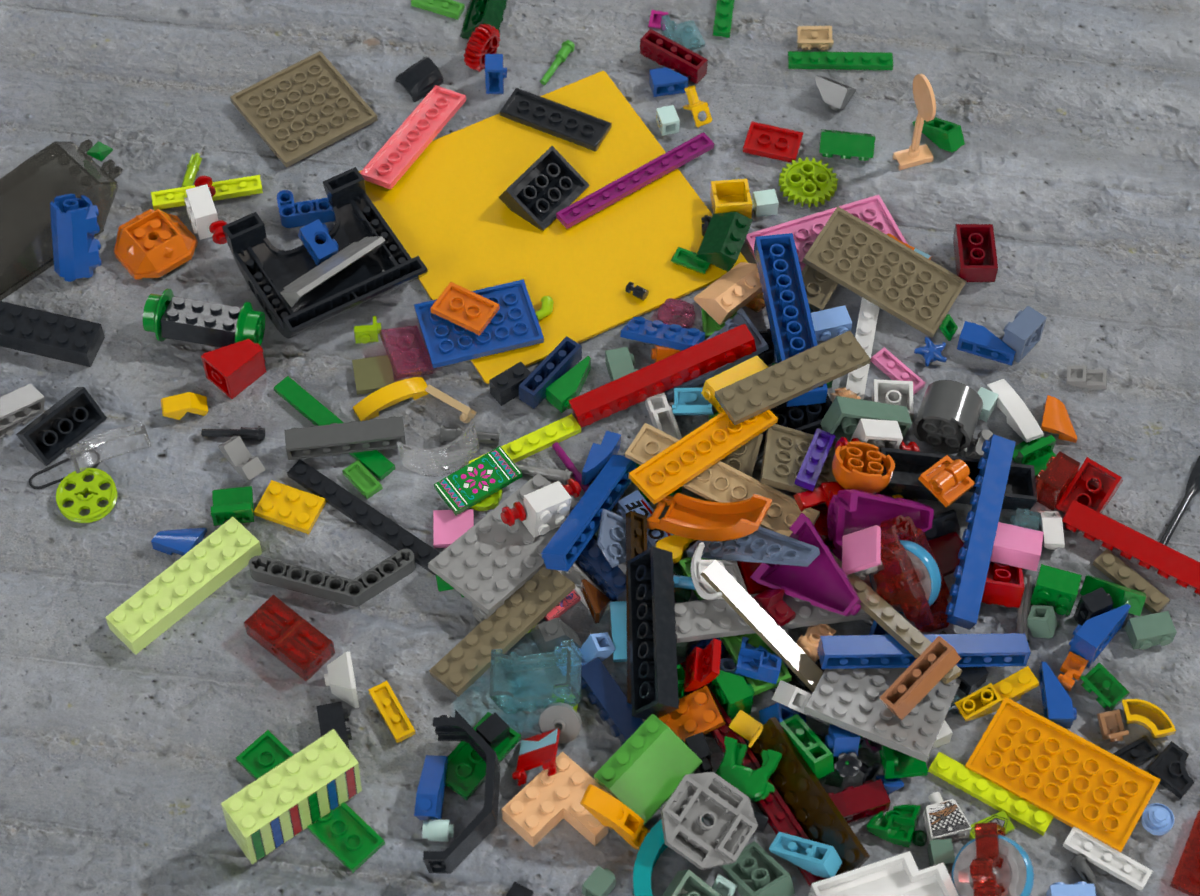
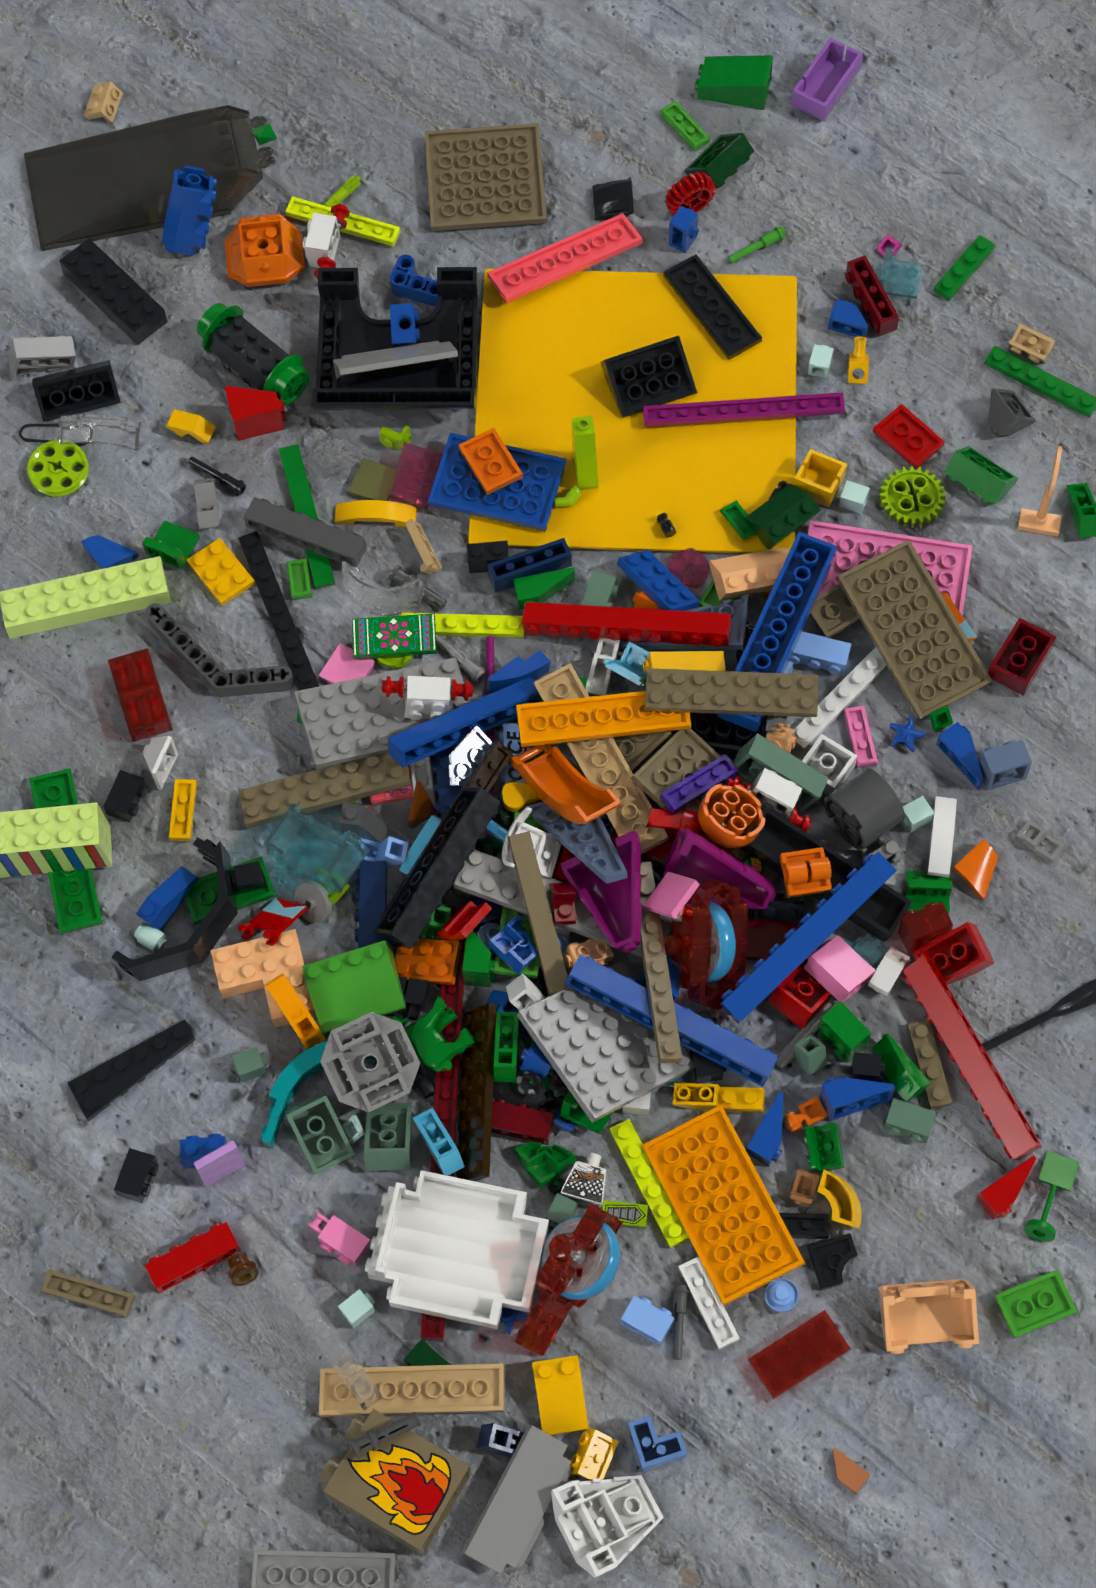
camera: 35 degrees right, 10 degrees up
yellow bracket [729,710,764,748] -> none
nougat brick [879,636,961,721] -> none
none -> lime slope [572,416,598,490]

